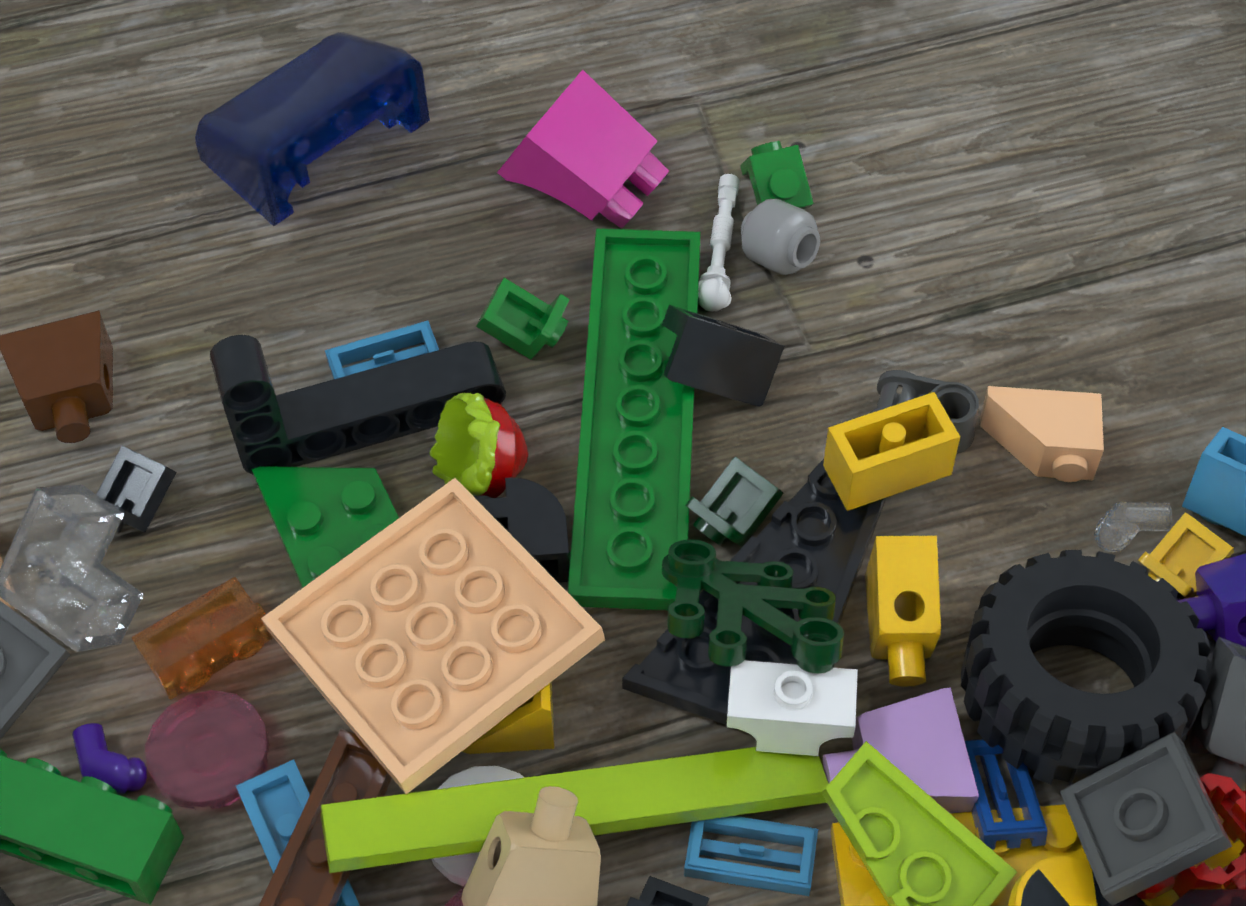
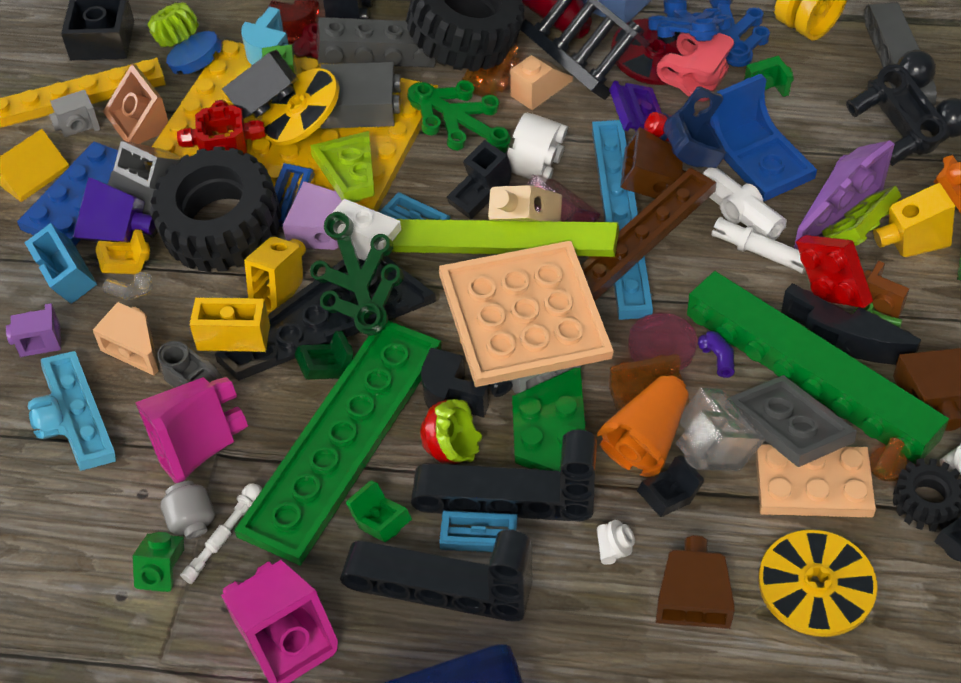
camera: 155 degrees left, 5 degrees down
black panel [662,305,785,407] -> none
dark grey tile [1060,732,1232,906] -> none
none -> medium lavender brick [6,303,61,357]
none -> medium azure plate [28,351,116,471]
none -> dark pink hips [135,377,248,484]
none -> black beam [340,529,532,622]
none -> orange cone [597,376,689,477]
none -> white plate [597,520,635,565]

